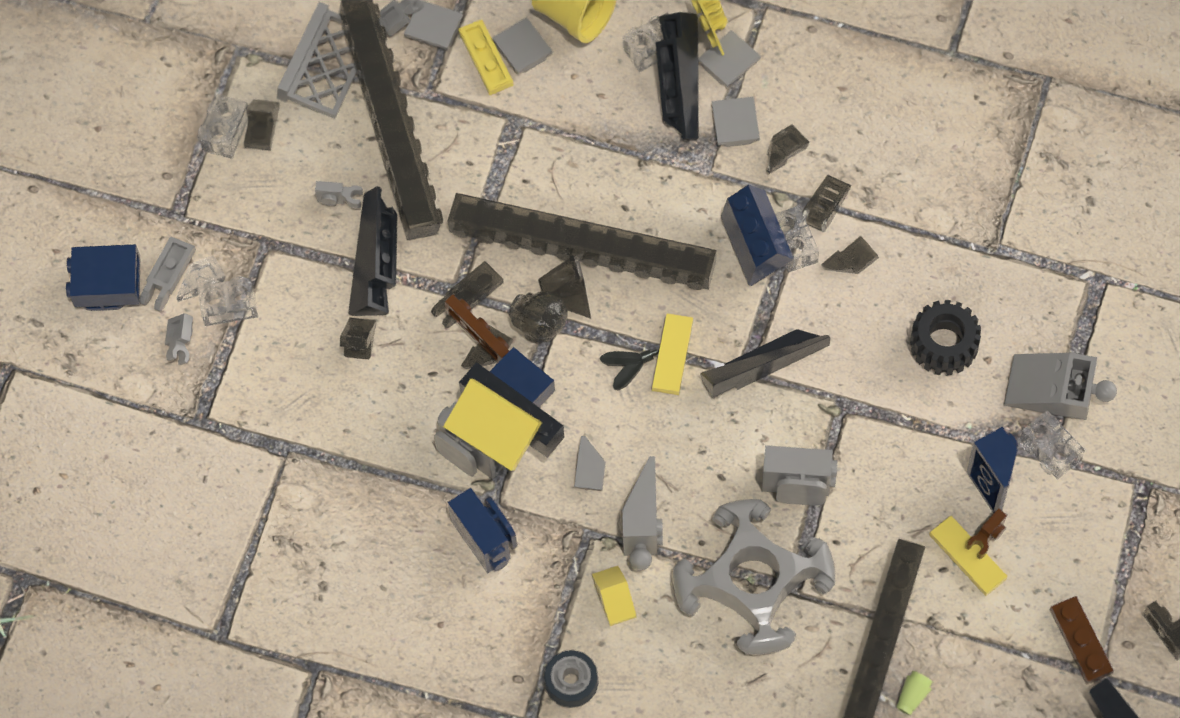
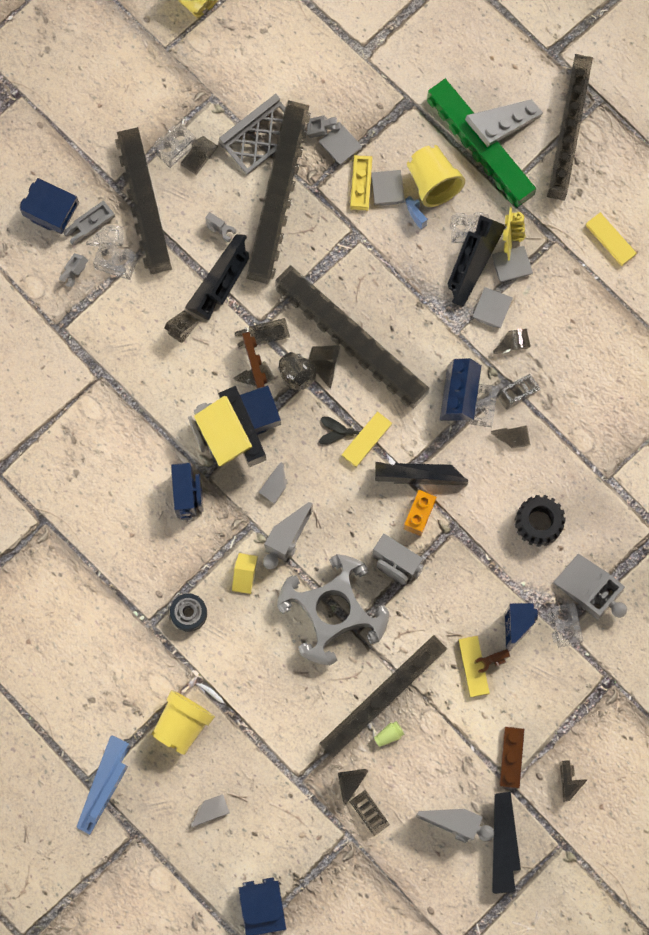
camera: 25 degrees right, 10 degrees up
none -> clear smoke brick [115,127,172,274]
none -> light orange brick [403,490,437,536]
none -> medium blue slope [405,196,428,230]

